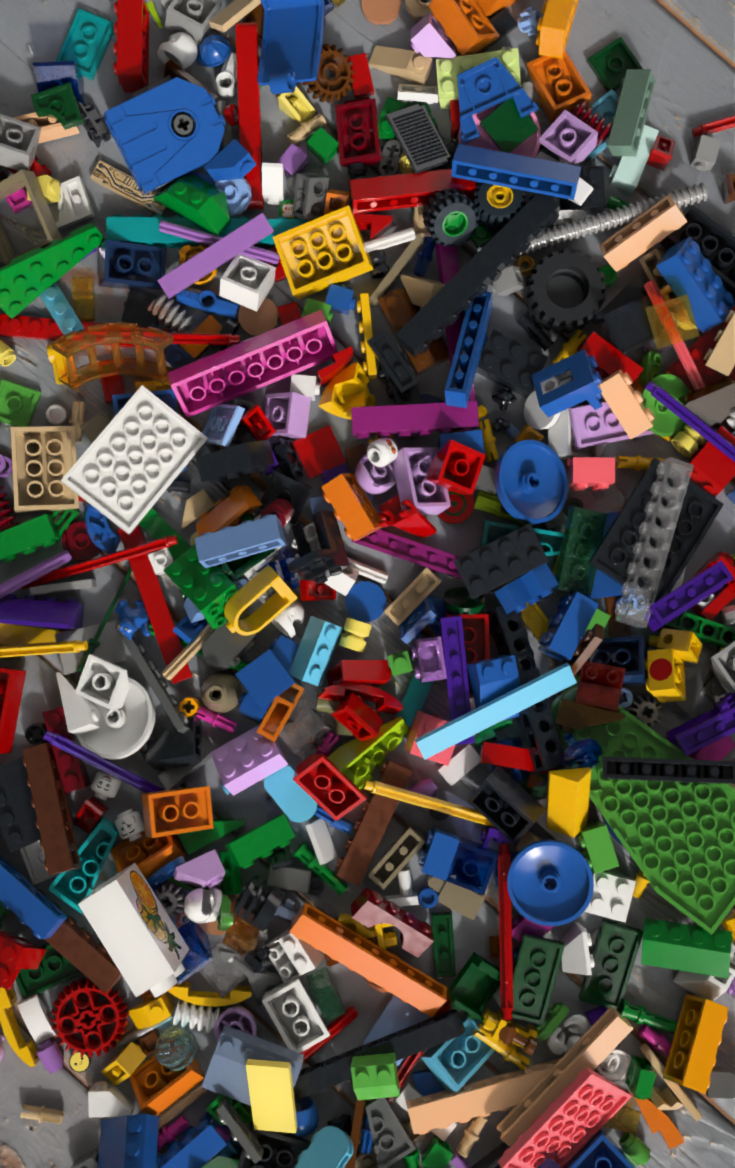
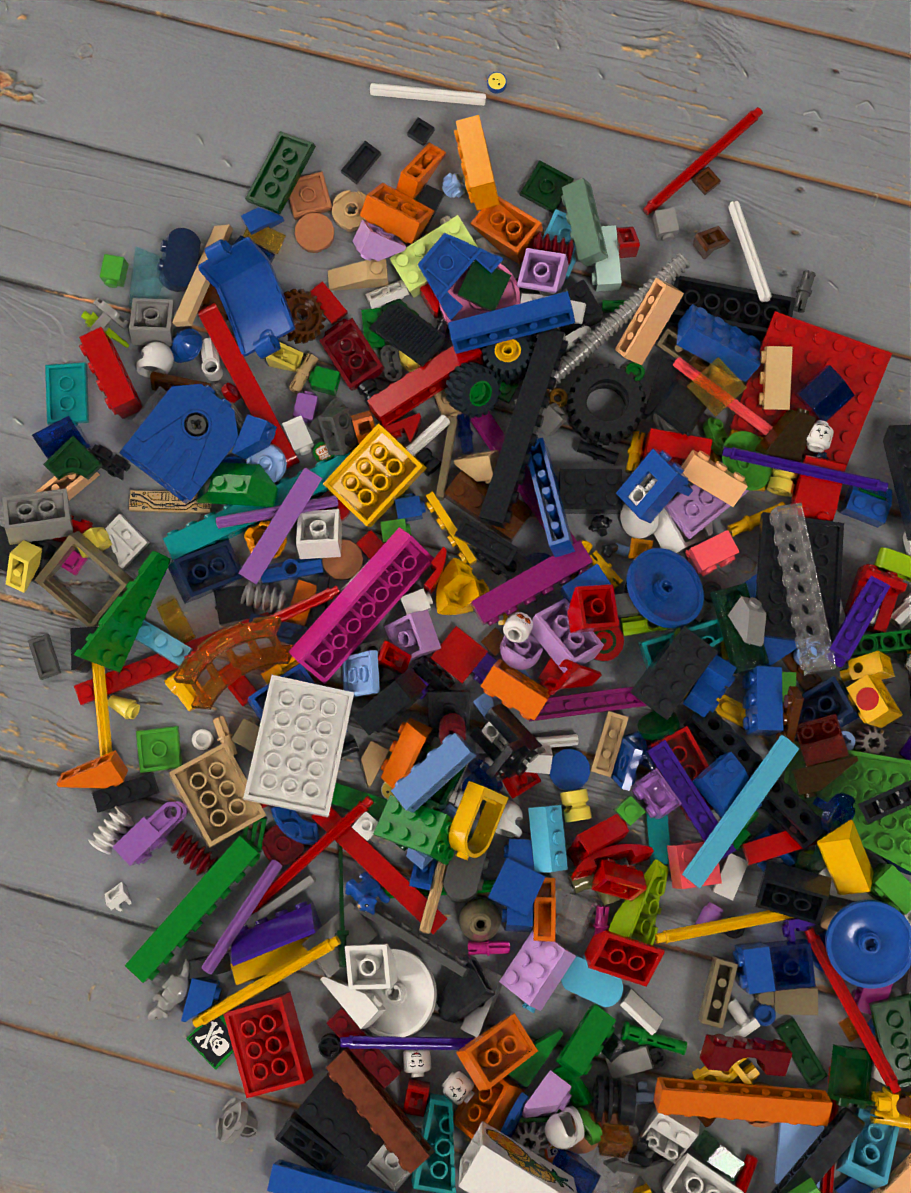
camera: 25 degrees left, 5 degrees down
light orange bush [179,697,201,716] -> none
blue axle [315,805,355,835] -> none
copper brick [335,759,413,886] -> none
none -> light grey slope [728,596,766,646]

